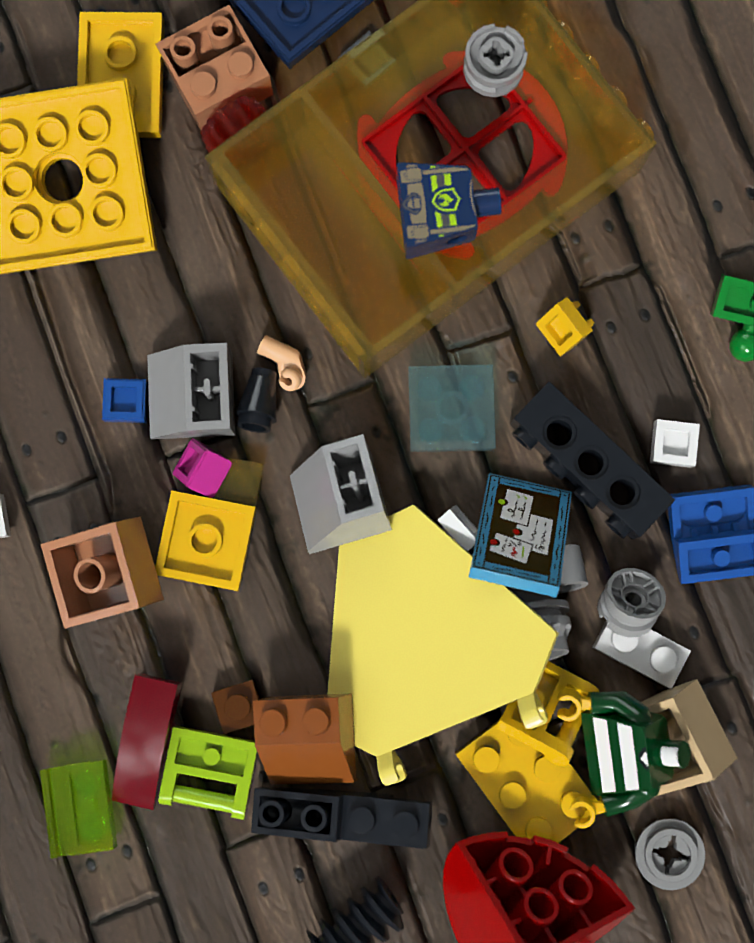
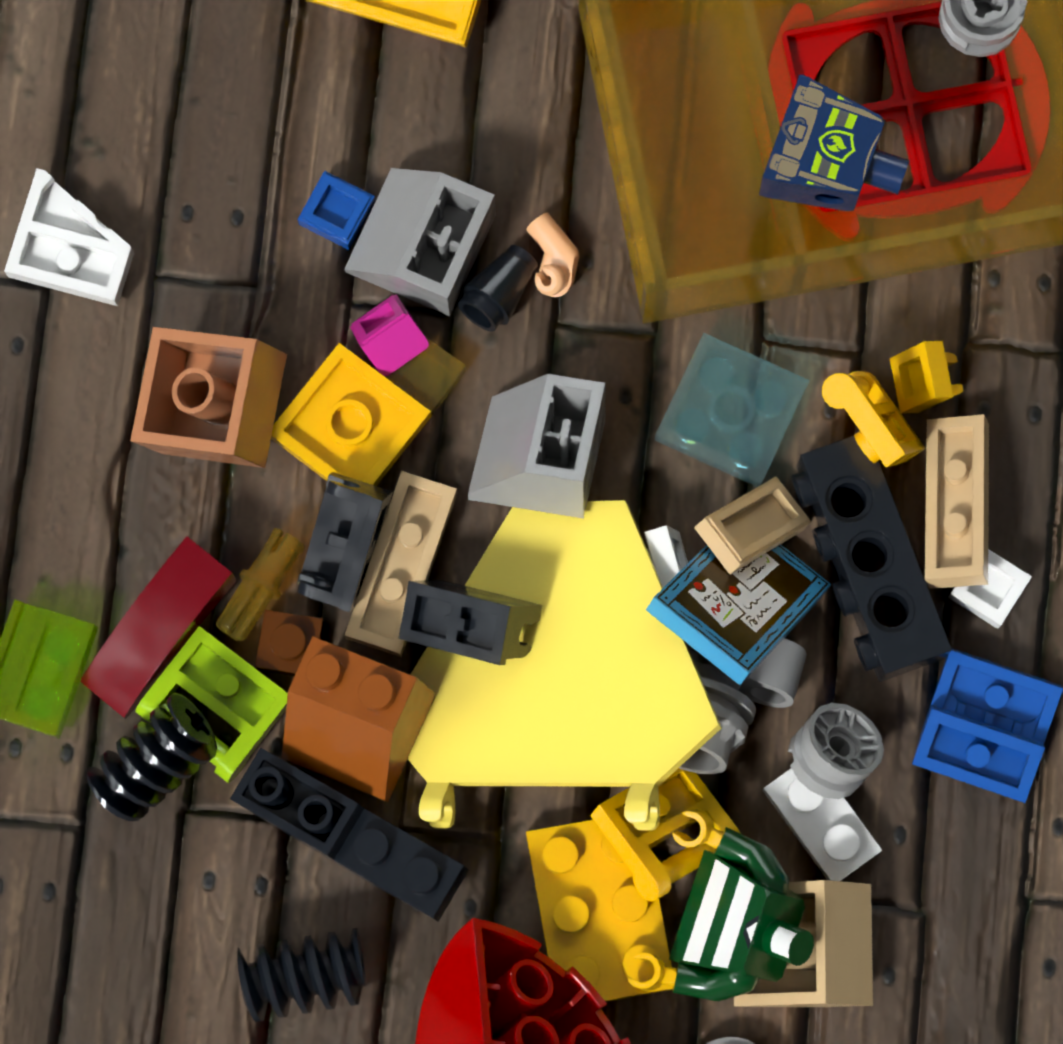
camera: 30 degrees right, 5 degrees down
none -> black piece [86,693,217,821]
none -> clear yellow axle [216,528,306,641]
none -> black hinge [297,472,393,612]
none -> tan plate [344,471,458,657]
none -> black hinge [398,580,542,665]
none -> tan tile [694,476,811,575]
none -> yellow plate [822,371,926,468]
none -> tan plate [925,414,989,589]

